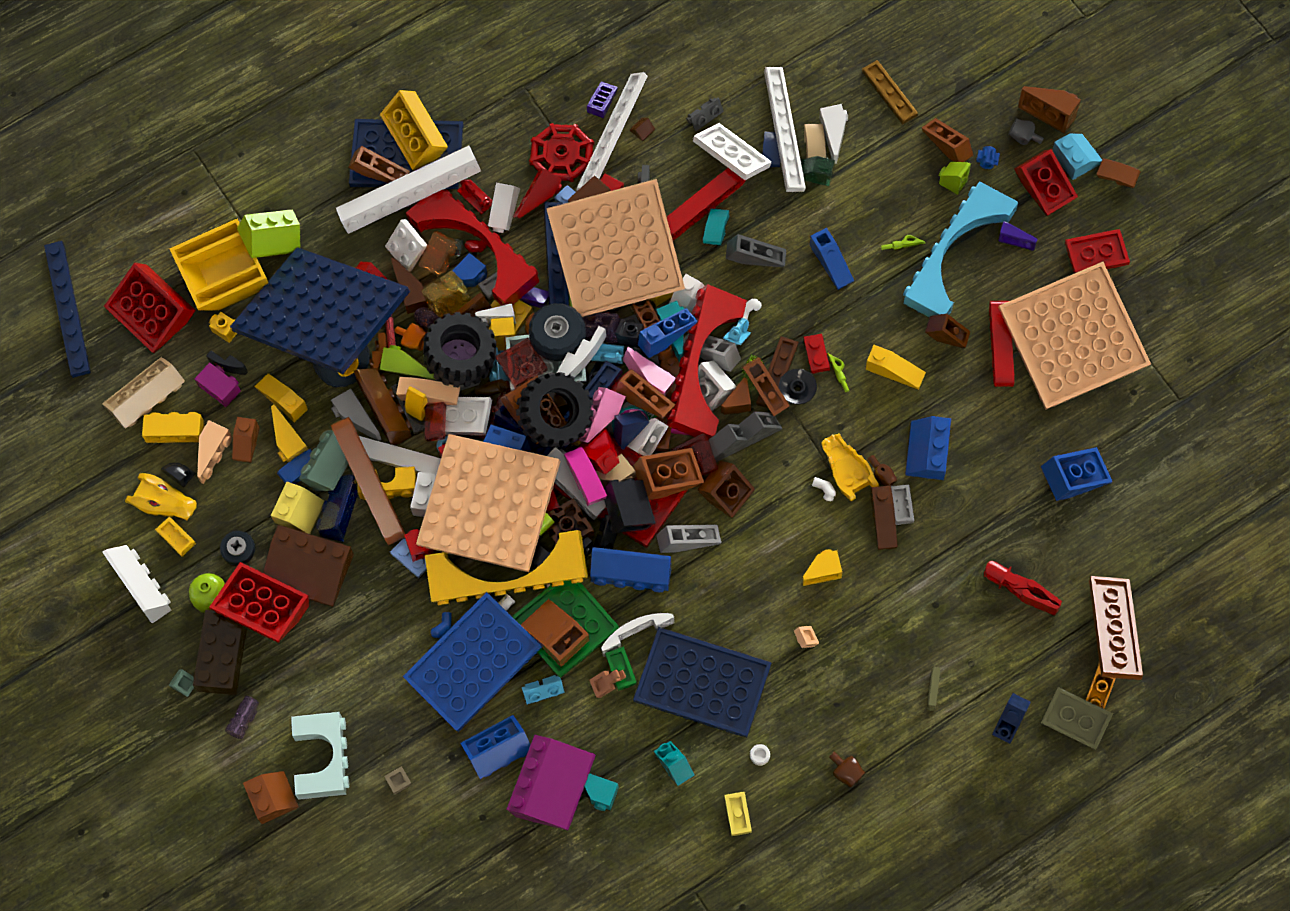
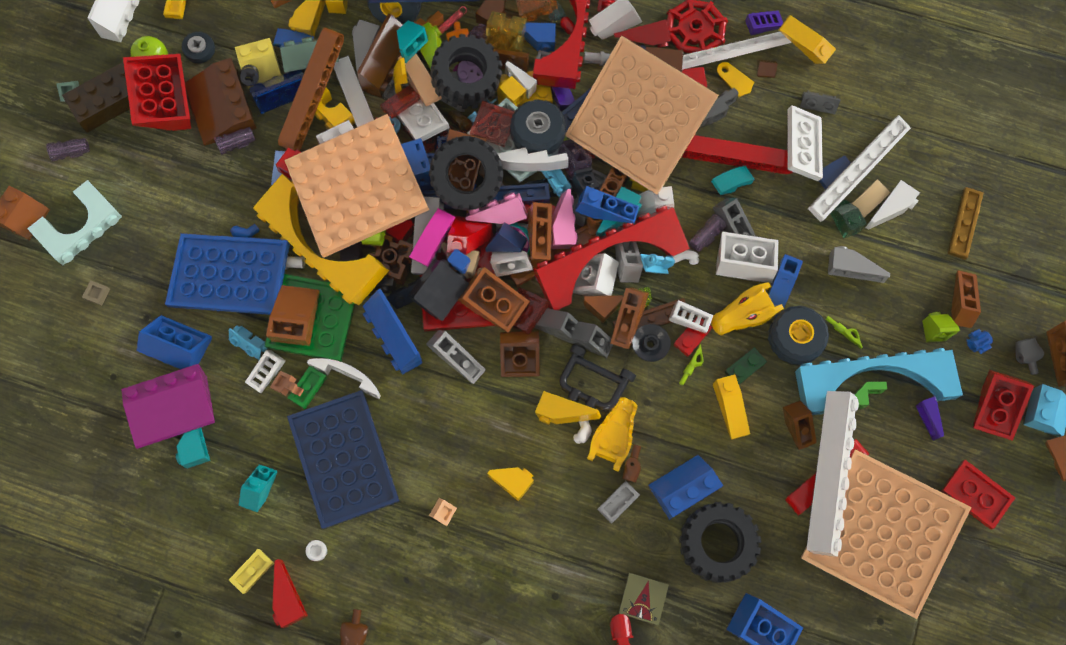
camera: 45 degrees right, 5 degrees up
reddish brown slope [870,485,898,550] -> none
none -> clear purple axle [214,127,255,155]
none -> black wheel [240,64,259,86]
none -> white slope [245,350,286,393]
none -> red slope [272,559,308,628]
none -> teal slope [397,20,428,63]
none -> blue slope [447,249,470,274]
none -> yellow slope [535,391,601,424]
none -> black bar [559,344,637,411]
none -> light grey pin [584,51,611,66]
none -> olive tile [618,573,669,625]
none -> white slope [669,300,713,333]
none -> black tyre [679,502,761,583]
none -> axle [689,214,726,252]
none -> yellow animal [711,282,784,336]
none -> white slope [716,232,778,283]
none -> yellow piece [717,62,754,97]
none -> dark green plate [725,347,767,385]
none -> black wheel [768,306,829,365]
none -> yellow slope [778,15,836,64]
none -> white brick [807,391,859,557]
none -> light grey slope [828,246,890,283]
none -> bright green slope [853,382,887,409]

